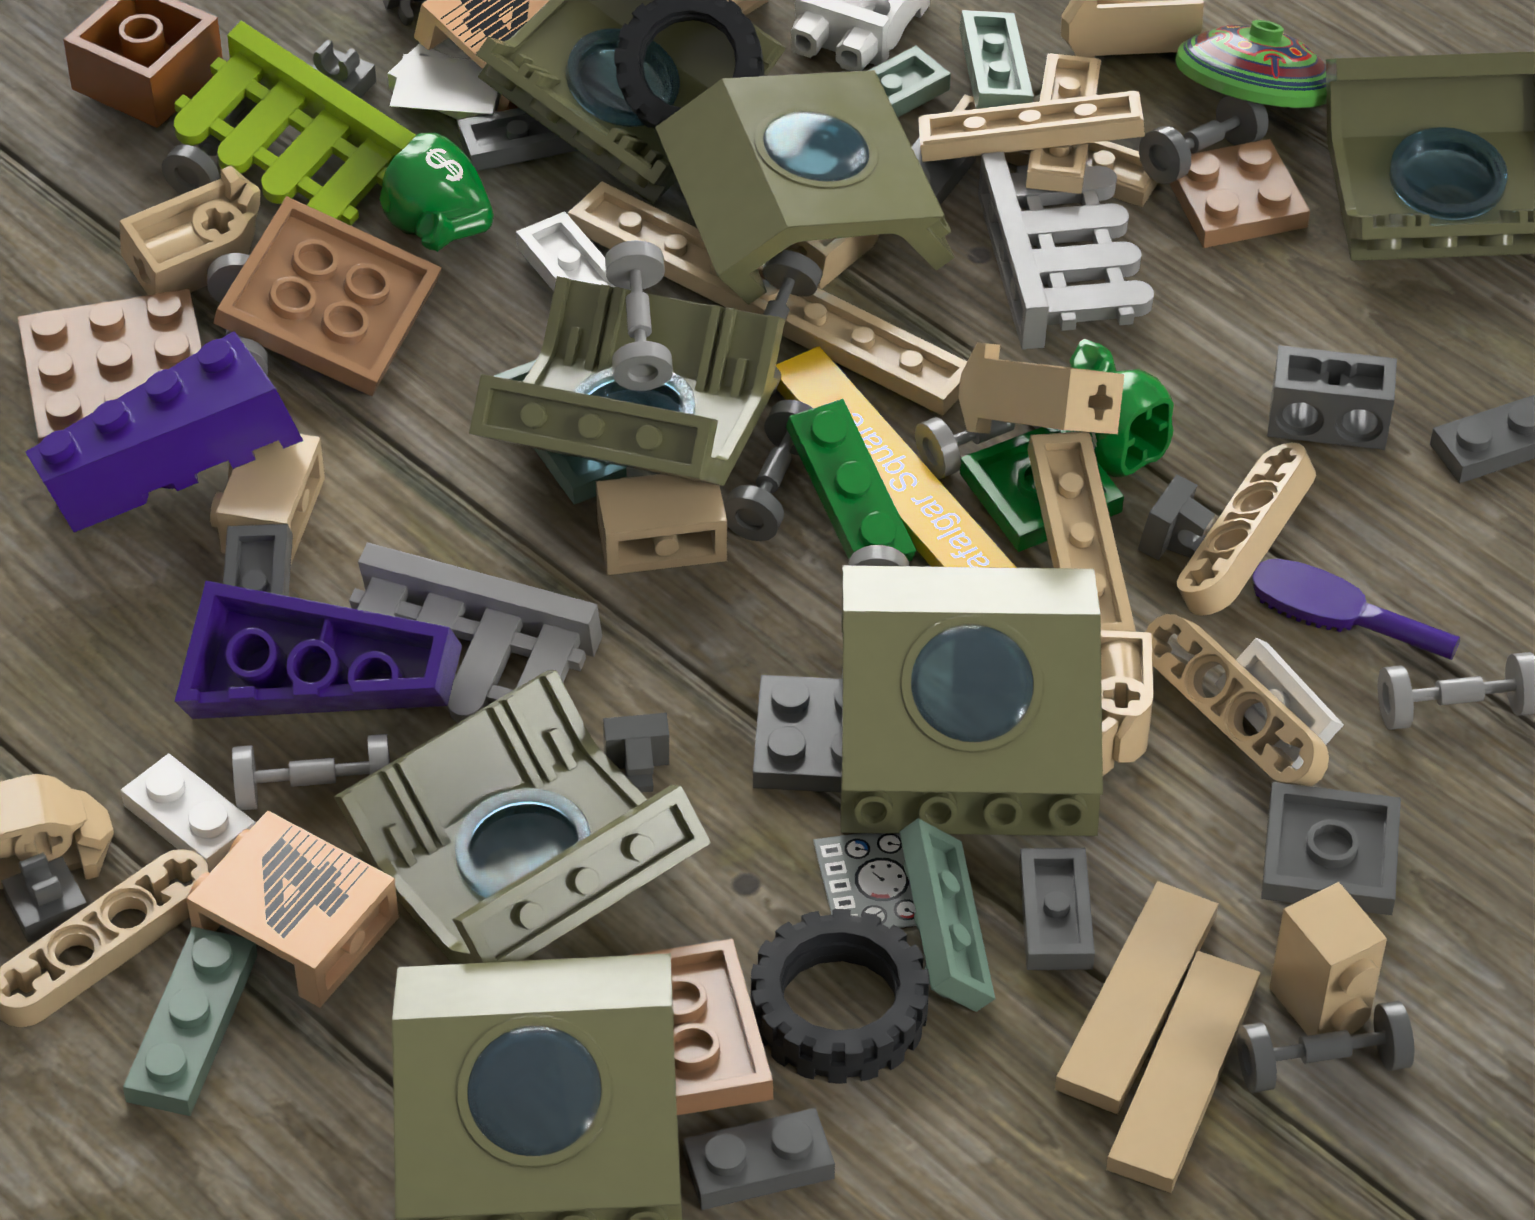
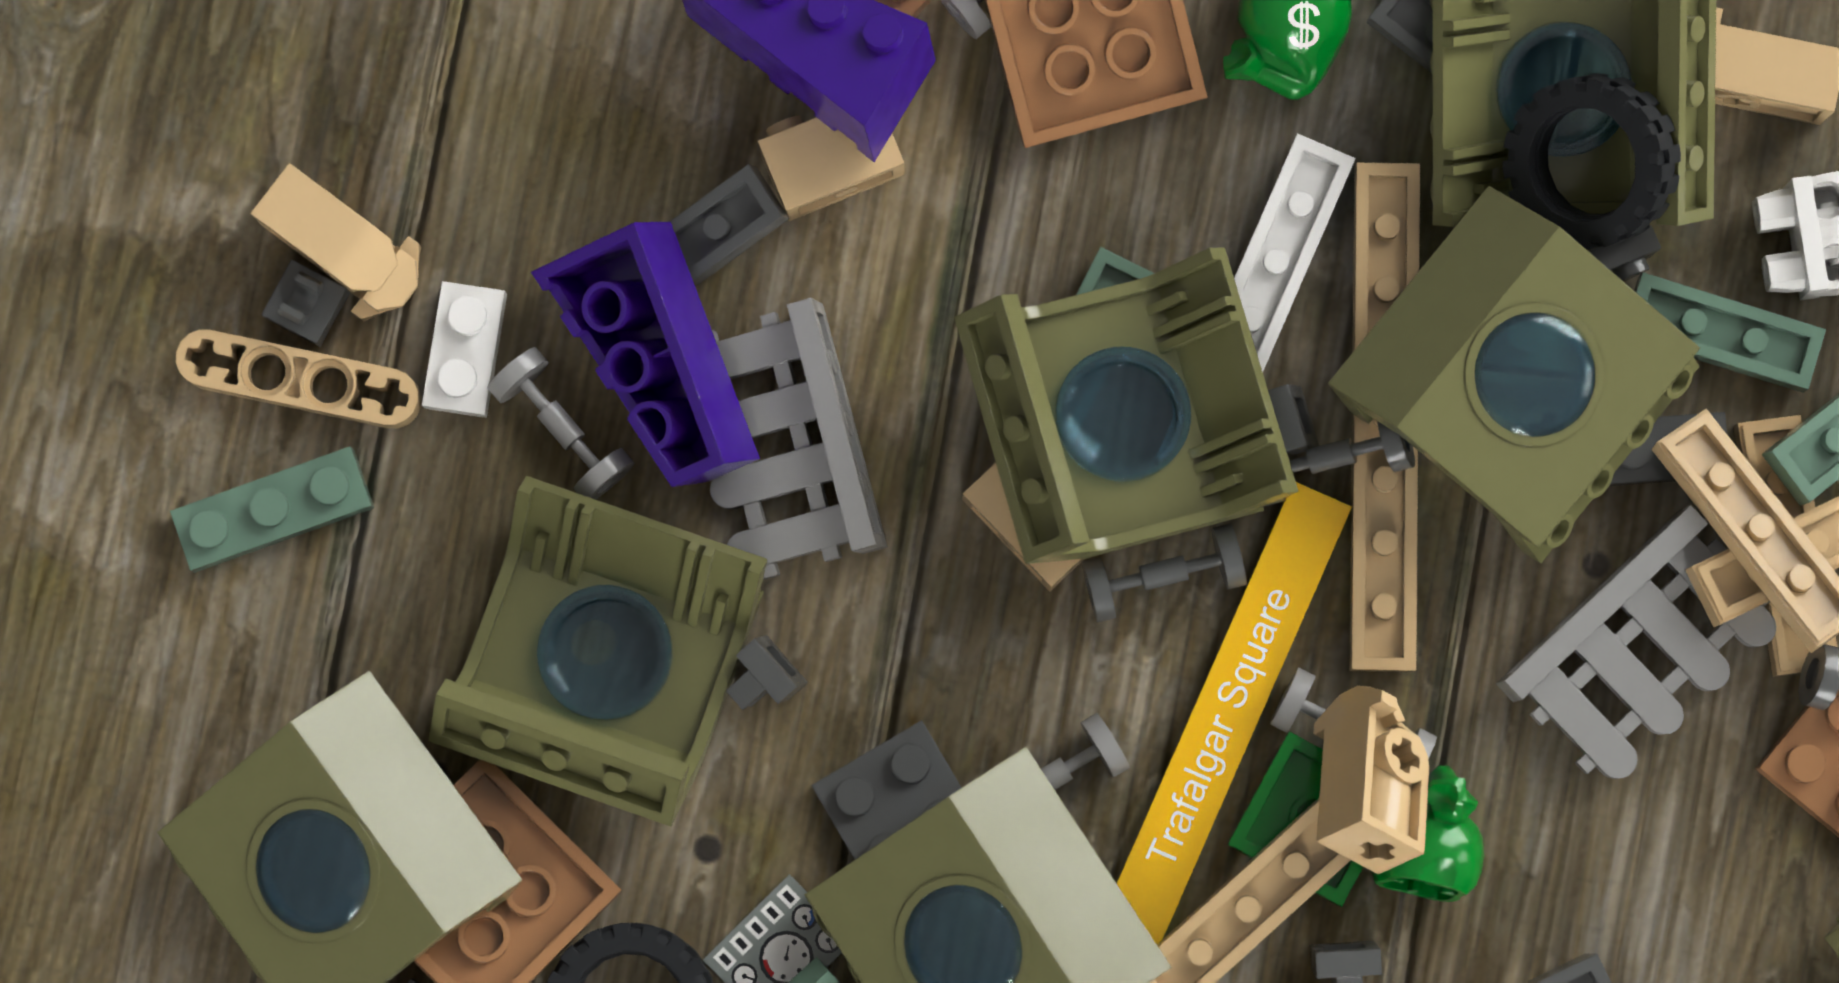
camera: 60 degrees right, 35 degrees up
light nougat panel [187,811,399,1008] -> none
light grey wheel [605,240,673,391] -> none
green plate [786,399,916,562] -> none

